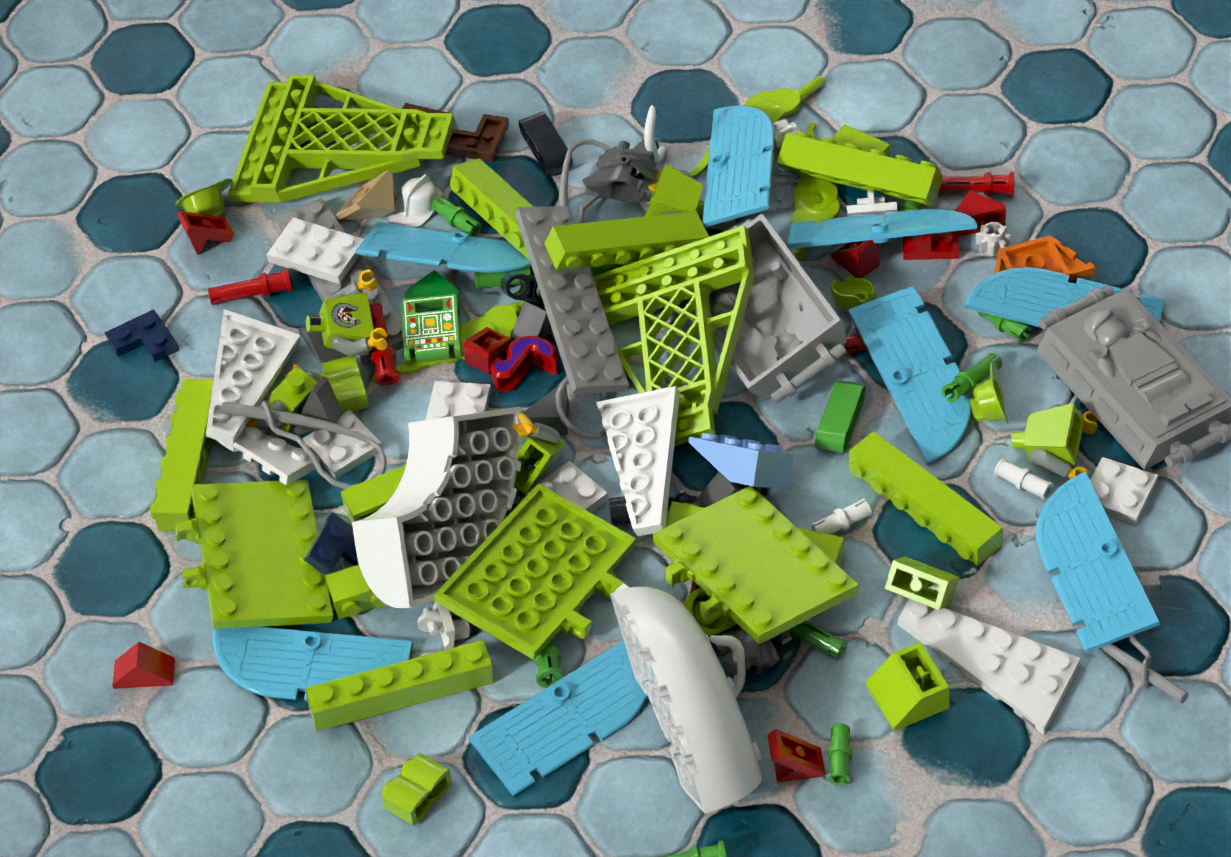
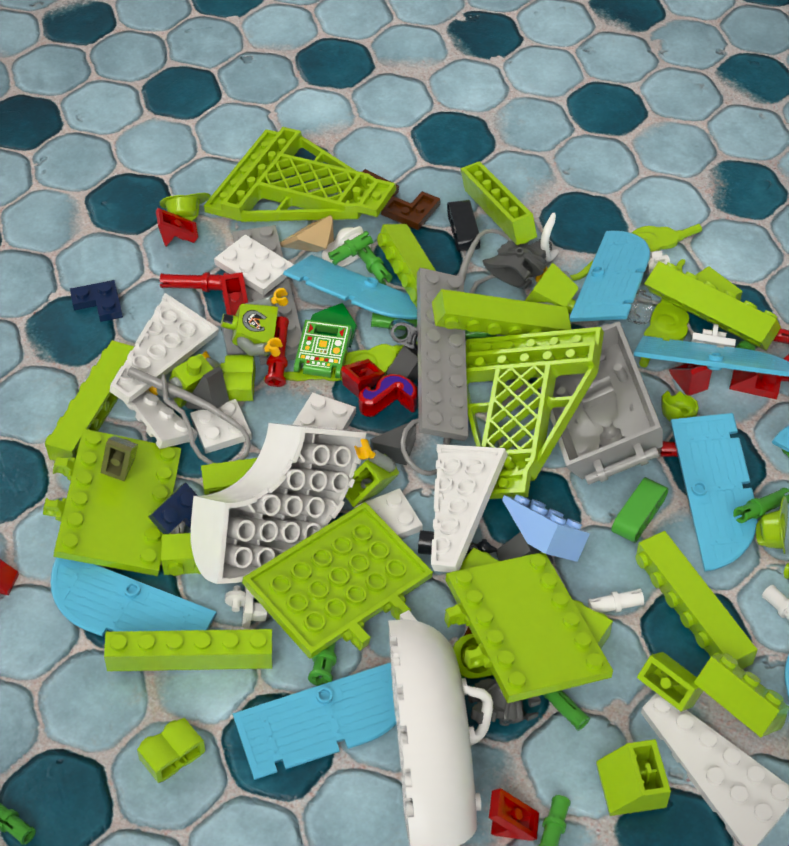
camera: 10 degrees right, 0 degrees up
none -> olive slope [101,436,138,481]
none -> red slope [220,272,248,316]
none -> bright green pin [328,231,373,265]
none -> lime brick [460,161,537,245]
none -> lime slope [694,653,789,737]

